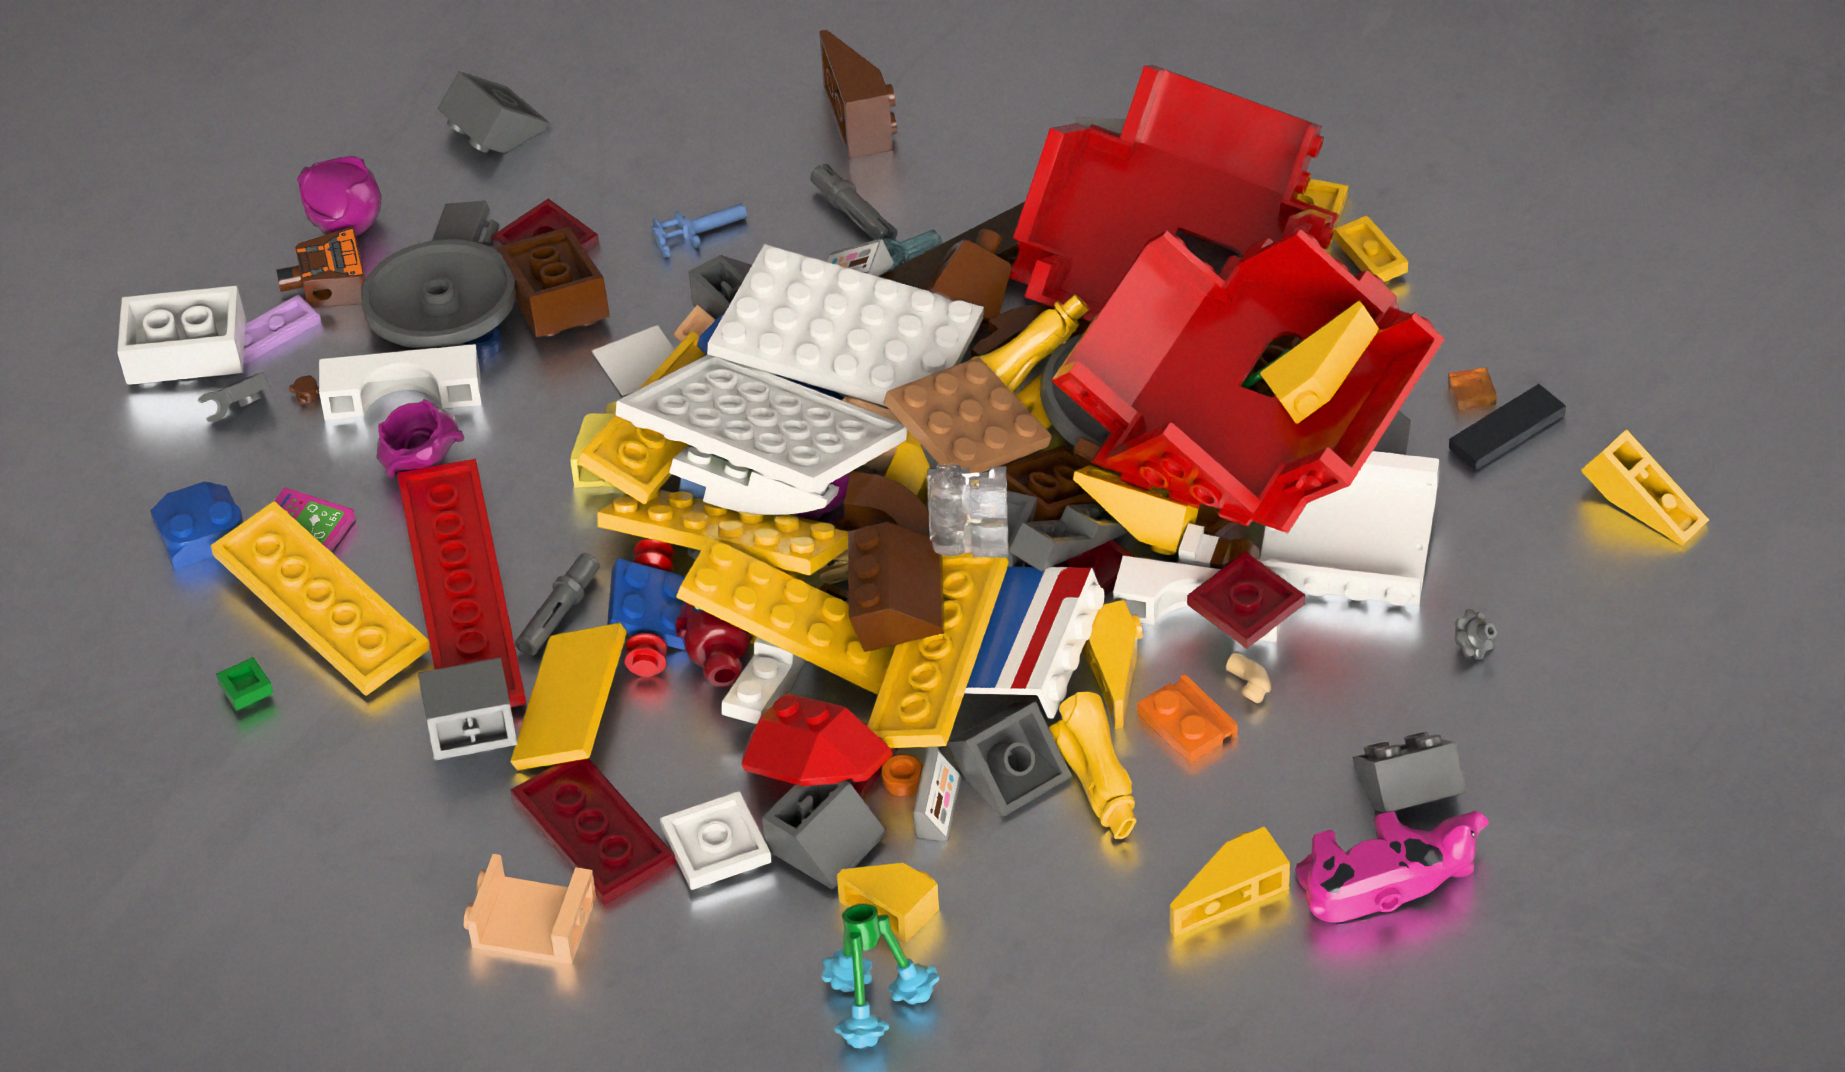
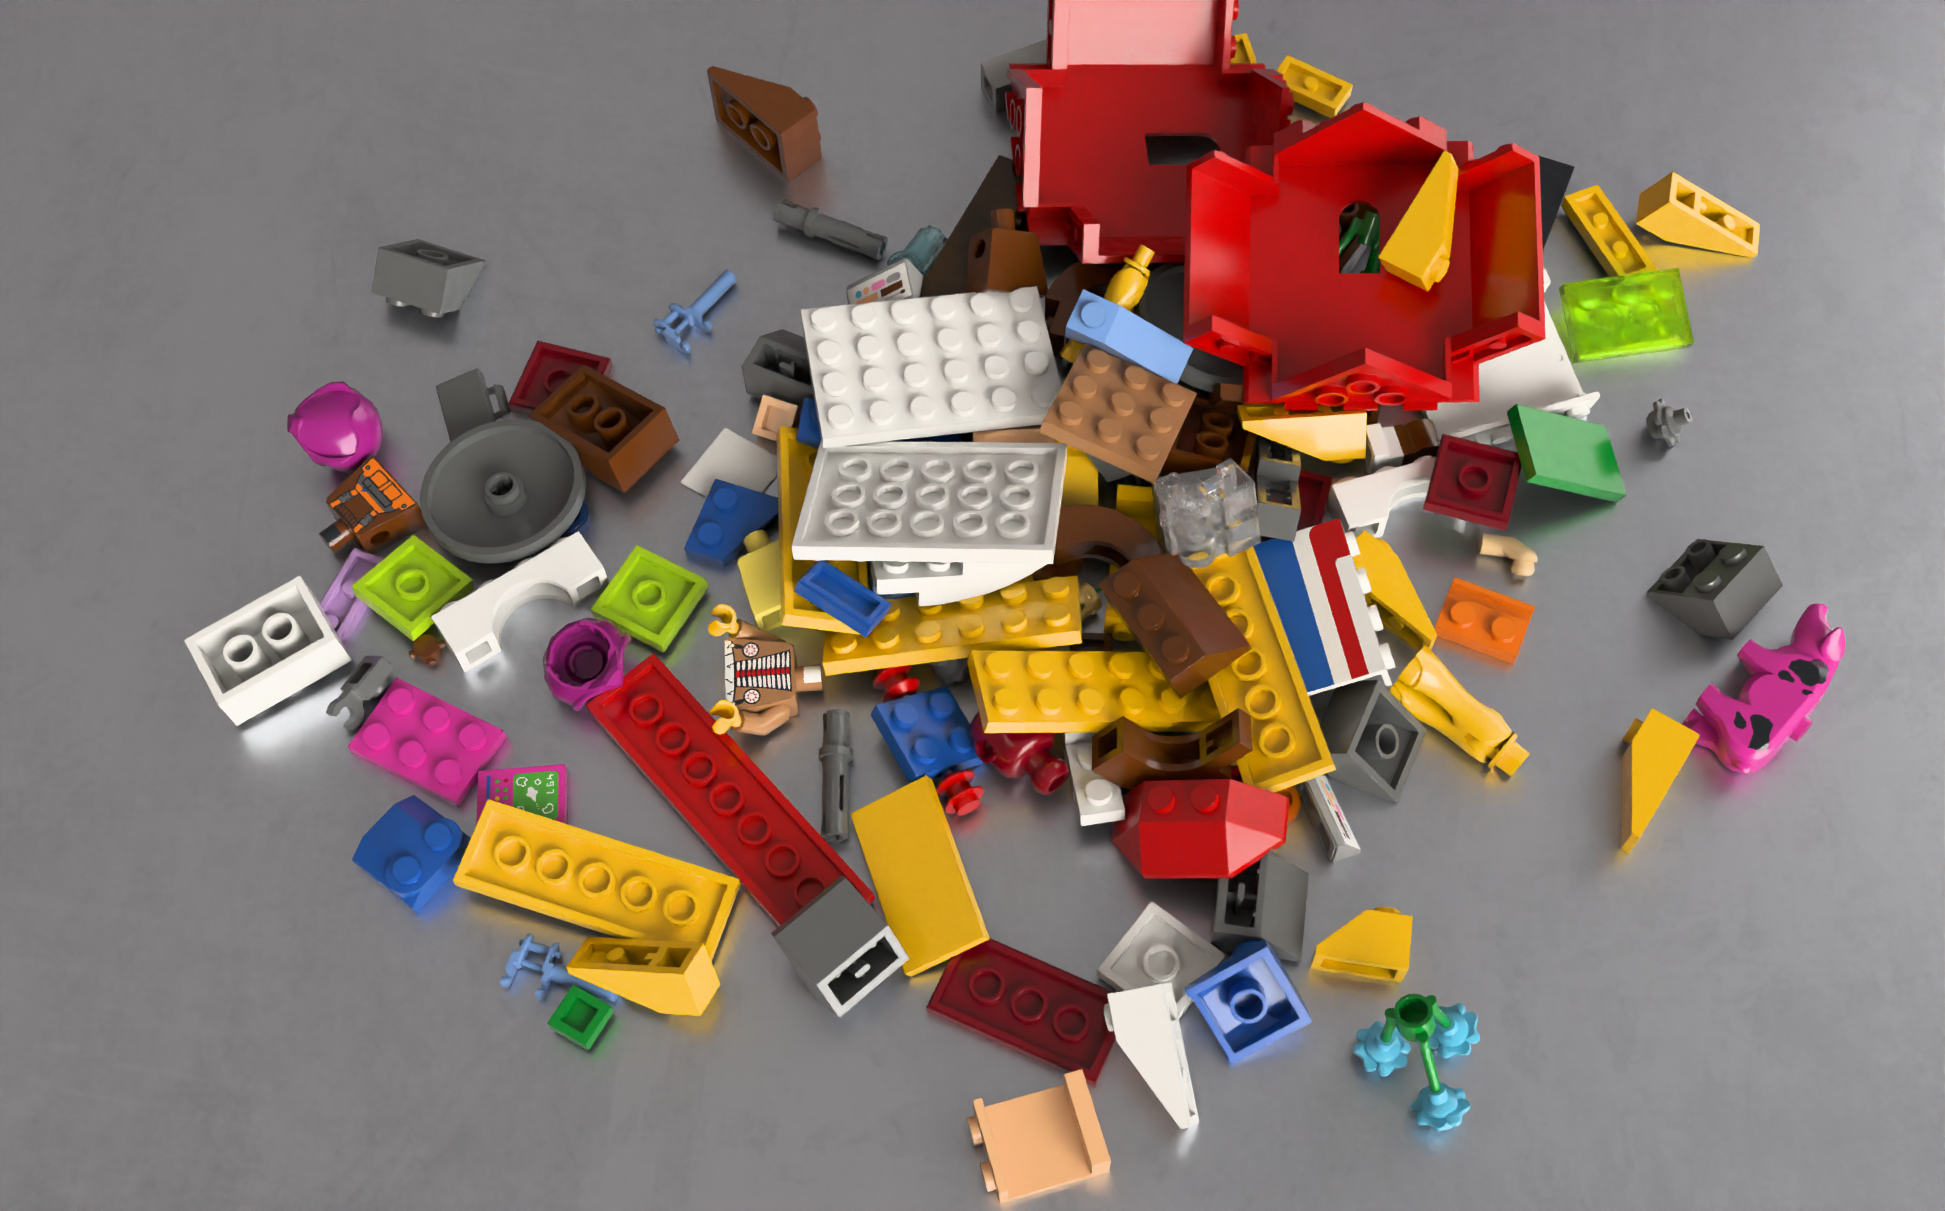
camera: 30 degrees left, 15 degrees up
none -> dark pink plate [348,678,507,808]
none -> lime plate [352,535,475,641]
none -> medium blue piece [500,933,619,1002]
none -> yellow slope [566,937,720,1016]
none -> lime plate [591,545,709,653]
none -> blue wing [684,479,778,567]
none -> torso [708,604,823,736]
none -> blue tile [794,560,891,638]
none -> slope [1065,289,1193,384]
none -> reddish brown arch [1092,708,1253,790]
none -> white slope [1104,982,1199,1129]
none -> slope [1184,939,1312,1065]
none -> tile [1507,404,1627,502]
none -> clear neon green plate [1559,268,1694,364]
none -> yellow plate [1561,184,1658,292]

